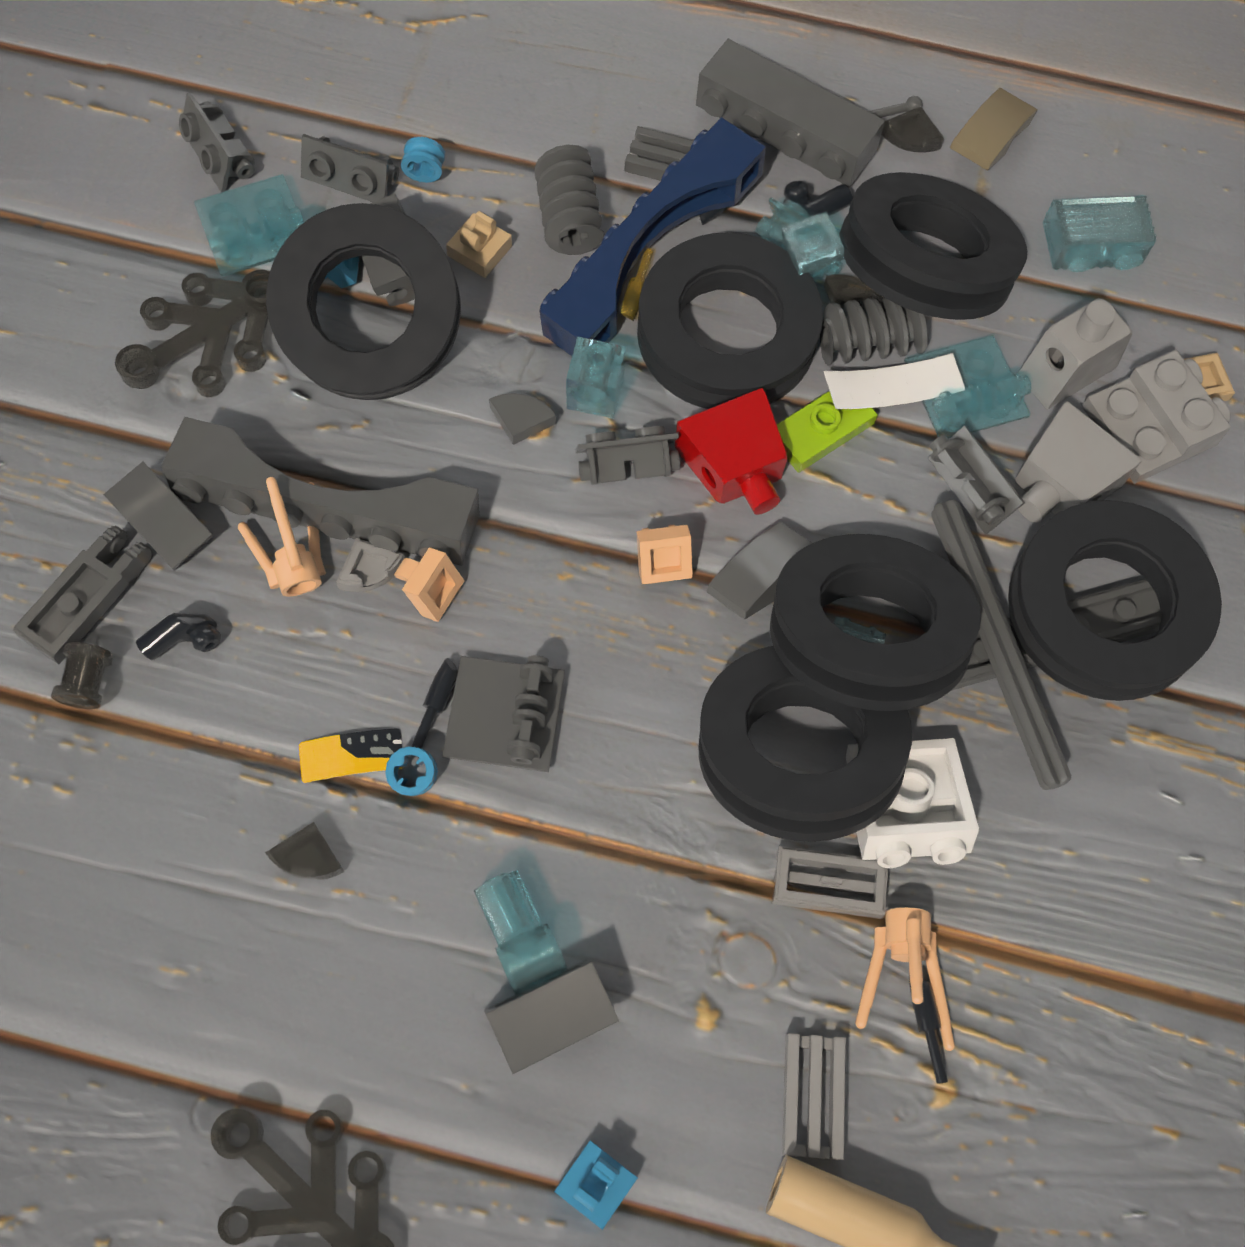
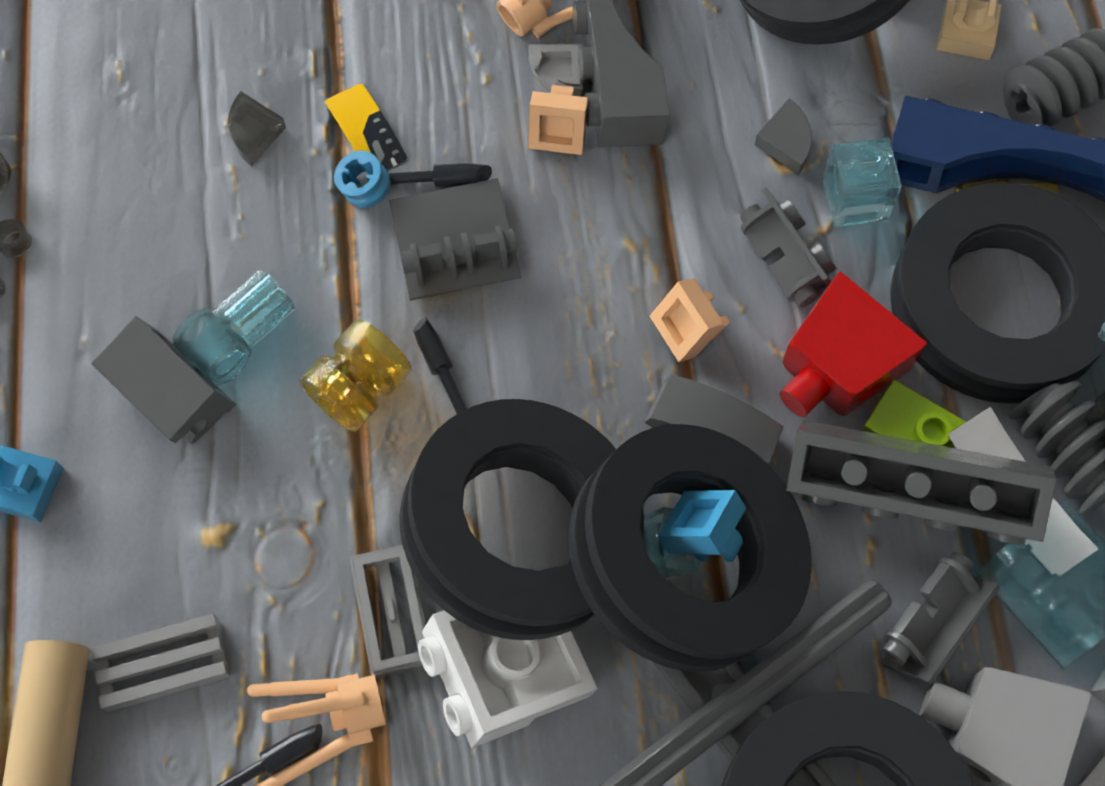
camera: 75 degrees right, 0 degrees up
none -> clear yellow wheel [299,319,412,432]
none -> black piece [413,317,467,414]
none -> dark azure tile [658,490,746,562]
none -> dark grey brick [786,420,1056,544]

